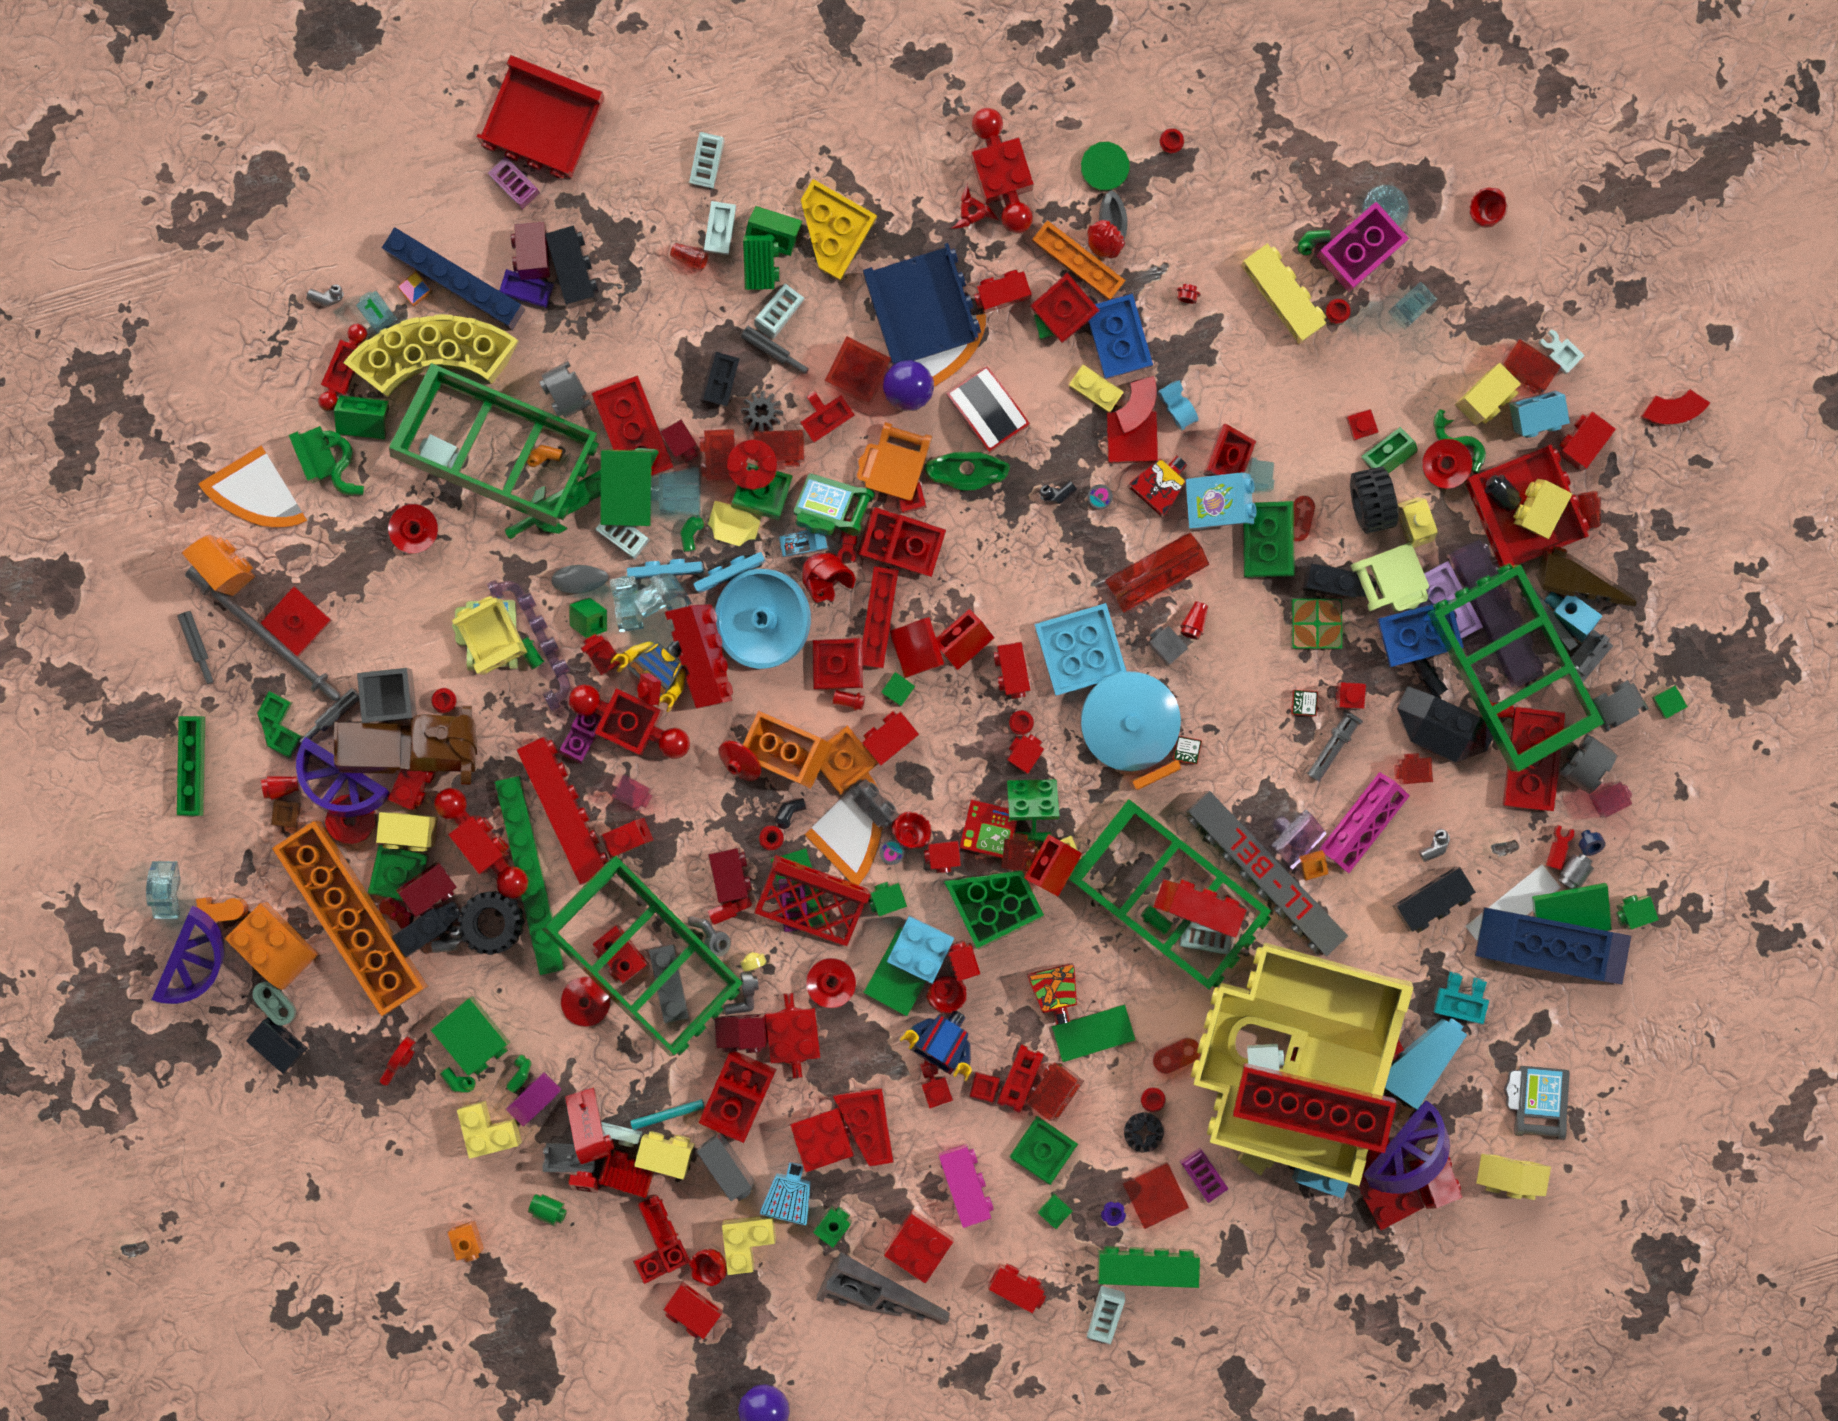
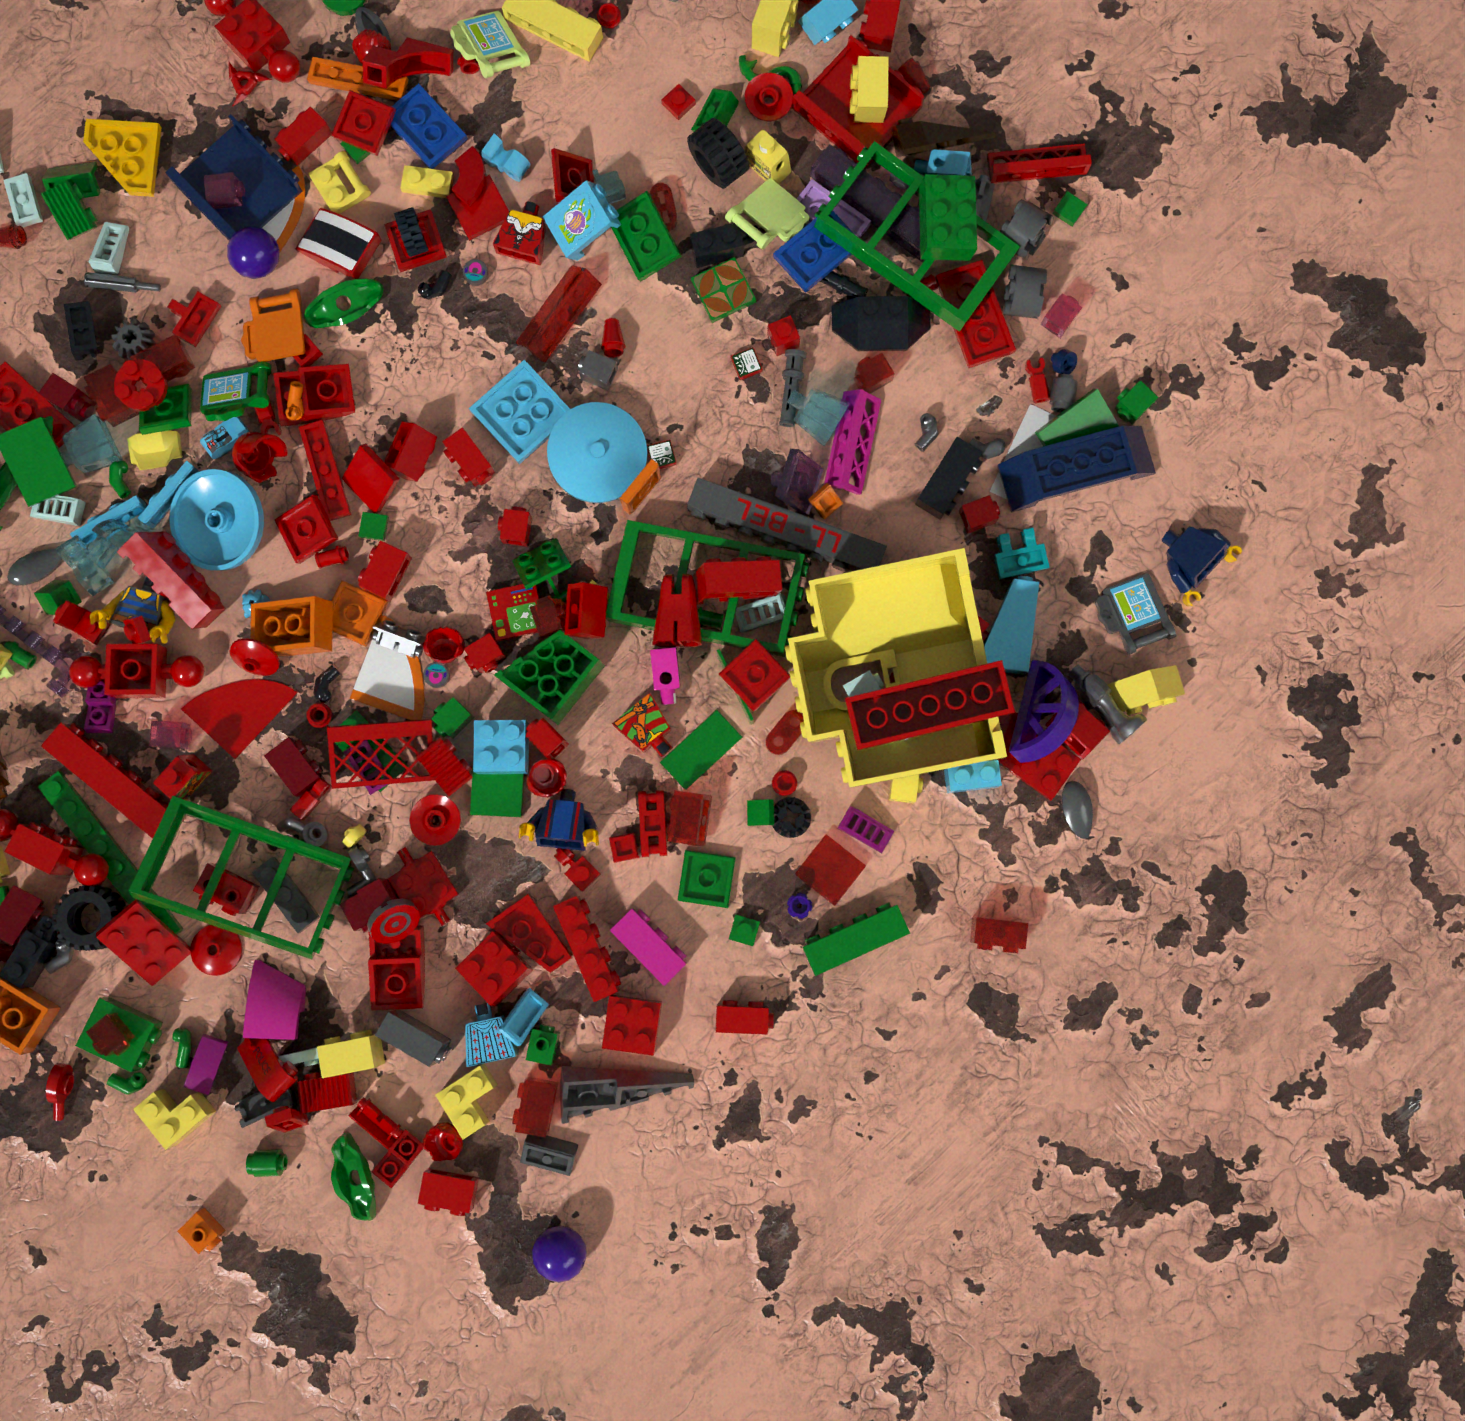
camera: 20 degrees left, 5 degrees down
teal bar [631,1099,705,1130] -> none
clear red brick [824,336,892,407] -> none
red plate [1009,710,1034,735] -> none
light aqua slope [1087,1286,1125,1344] -> none
black brick [1485,475,1522,512] -> none
none -> clear red brick [86,1013,135,1057]
none -> red plate [96,899,192,986]
none -> red sticker [181,679,298,759]
none -> clear pink brick [204,172,245,209]
none -> medium azure animal [242,589,271,618]
none -> dark pink slope [243,960,306,1040]
none -> orange arm [285,381,304,421]
none -> light yellow plate [308,151,371,214]
none -> green piece [331,1132,376,1221]
none -> red arch [362,37,454,89]
none -> red tile [367,898,420,944]
none -> red plate [384,207,447,273]
none -> red brick [415,737,473,797]
none -> yellowish green piece [450,11,530,78]
none -> medium azure tile [498,988,549,1046]
none -> clear red brick [512,1077,558,1138]
none -> dark grey slope [520,1131,578,1176]
none -> red brick [553,896,621,1002]
none -> dark pink torso [650,647,680,705]
none -> red piece [652,574,702,647]
none -> green piece [717,649,754,725]
none -> red tile [719,639,791,712]
none -> green tile [747,799,774,826]
none -> clear light blue torso [787,388,851,446]
none -> green brick [919,174,977,261]
none -> red brick [959,495,1000,534]
none -> dark grey arm [969,438,1006,459]
none -> clear red brick [970,917,1028,954]
none -> red fence [987,143,1092,183]
none -> dark grey arm [1062,781,1093,839]
none -> flat silver piece [1068,664,1147,744]
none -> dark blue torso [1162,527,1242,606]

